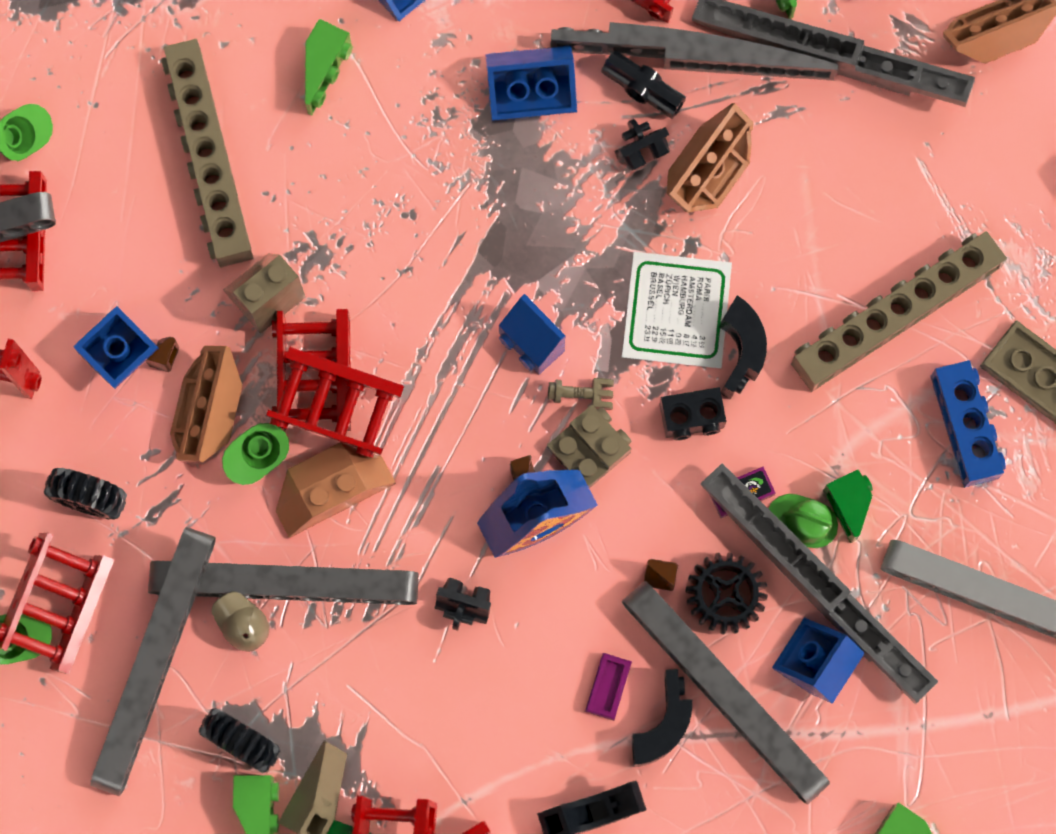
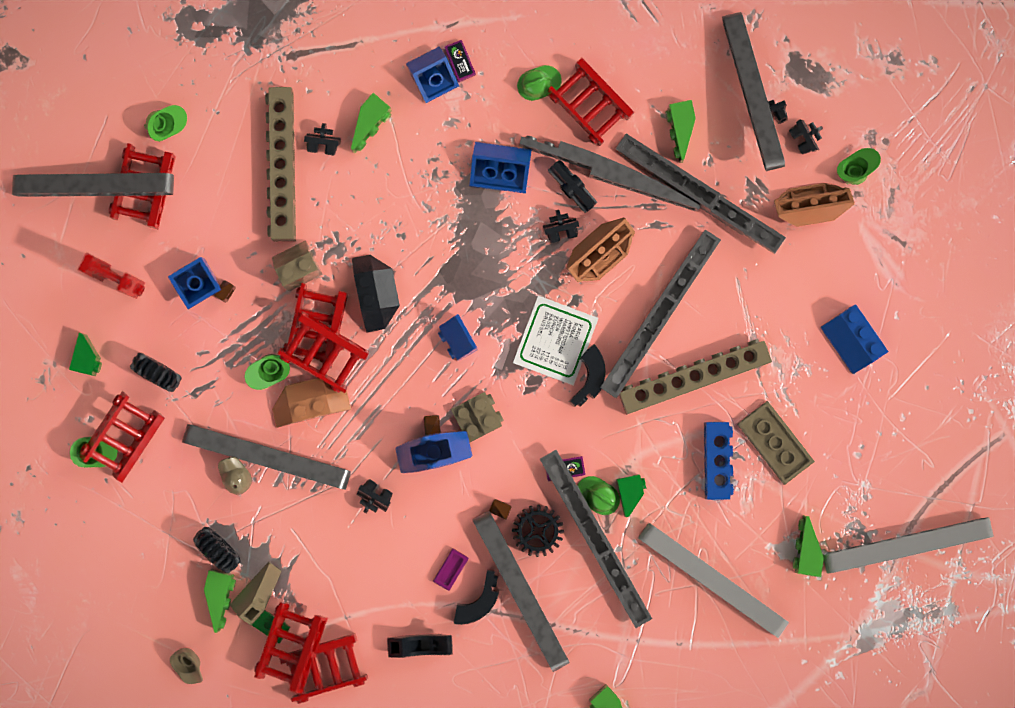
camera: 10 degrees right, 10 degrees up
flat silver beam [90,527,216,797] -> none
nougat wedge [170,345,243,462] -> none
dark tan hinge [548,378,614,410] -> none
black brick [659,387,727,441] -> none
blue slope [772,617,865,704] -> none
none -> black hips [304,123,341,156]
none -> black wedge [352,254,400,333]
none -> flat silver slope [600,229,721,398]

